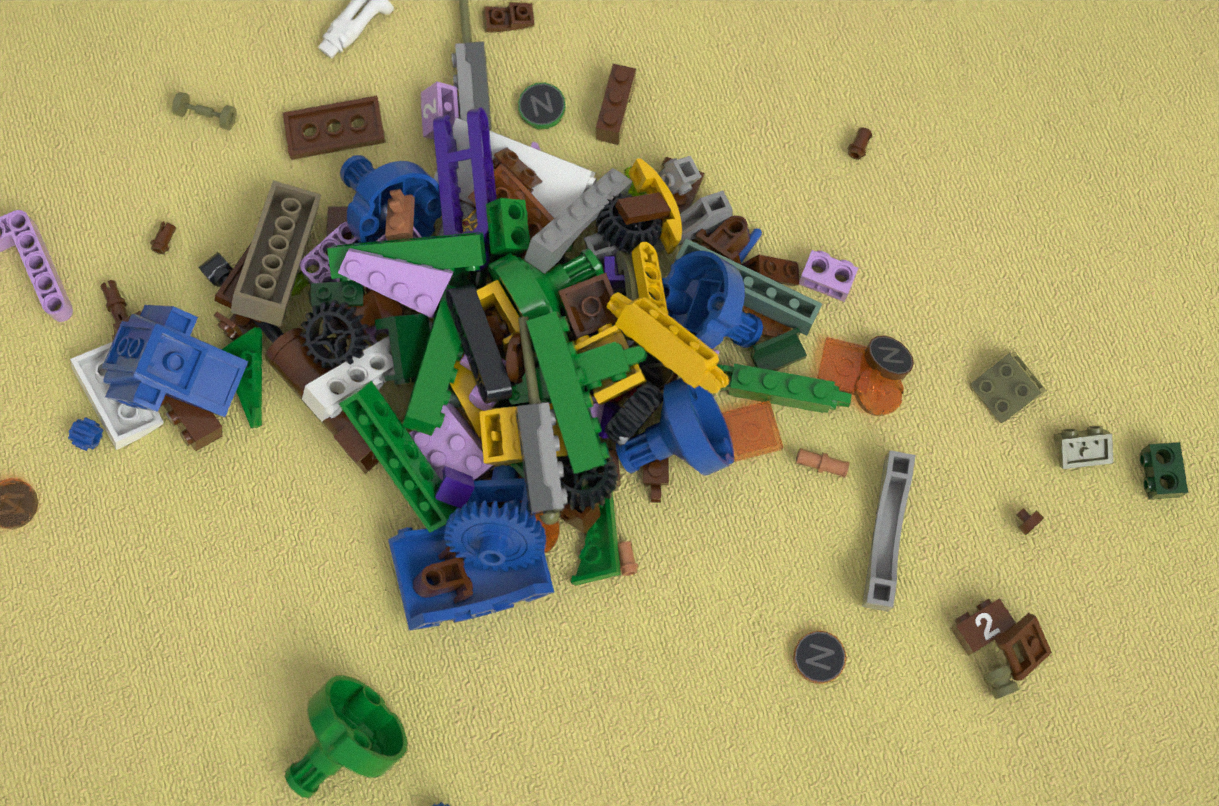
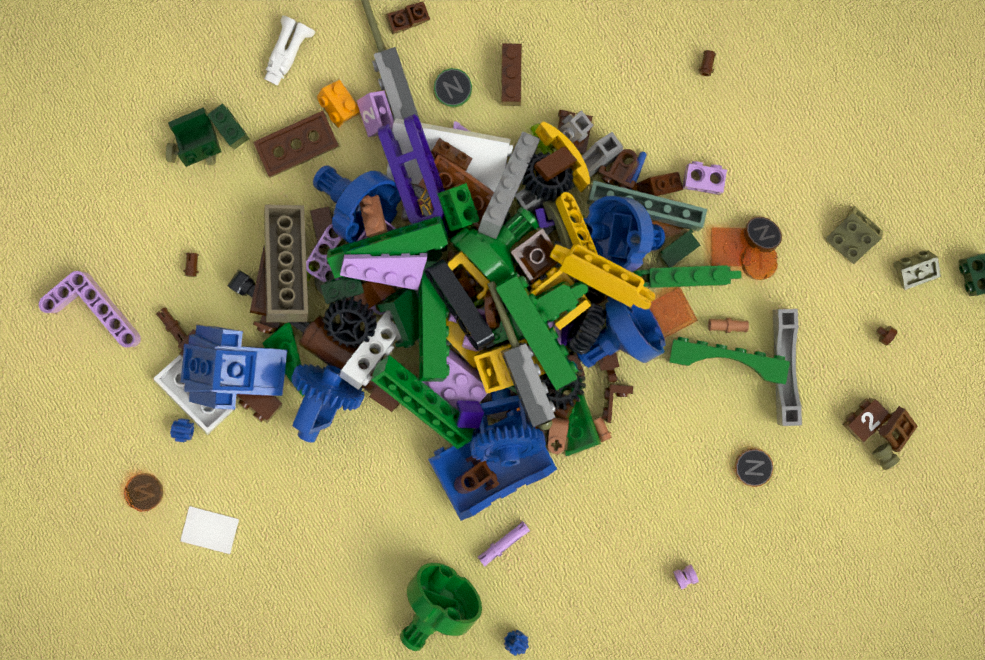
camera: 15 degrees left, 15 degrees up
none -> dark green panel [168,107,221,167]
none -> white sticker [180,506,239,554]
none -> dark green brick [207,103,250,149]
none -> blue piece [292,364,365,443]
none -> light orange bracket [317,80,360,128]
none -> lavender pin [478,521,530,566]
none -> nougat piece [547,417,569,454]
none -> reddish brown bracket [603,384,633,423]
none -> green arch [669,337,790,385]
none -> lavender wheel [673,564,699,590]

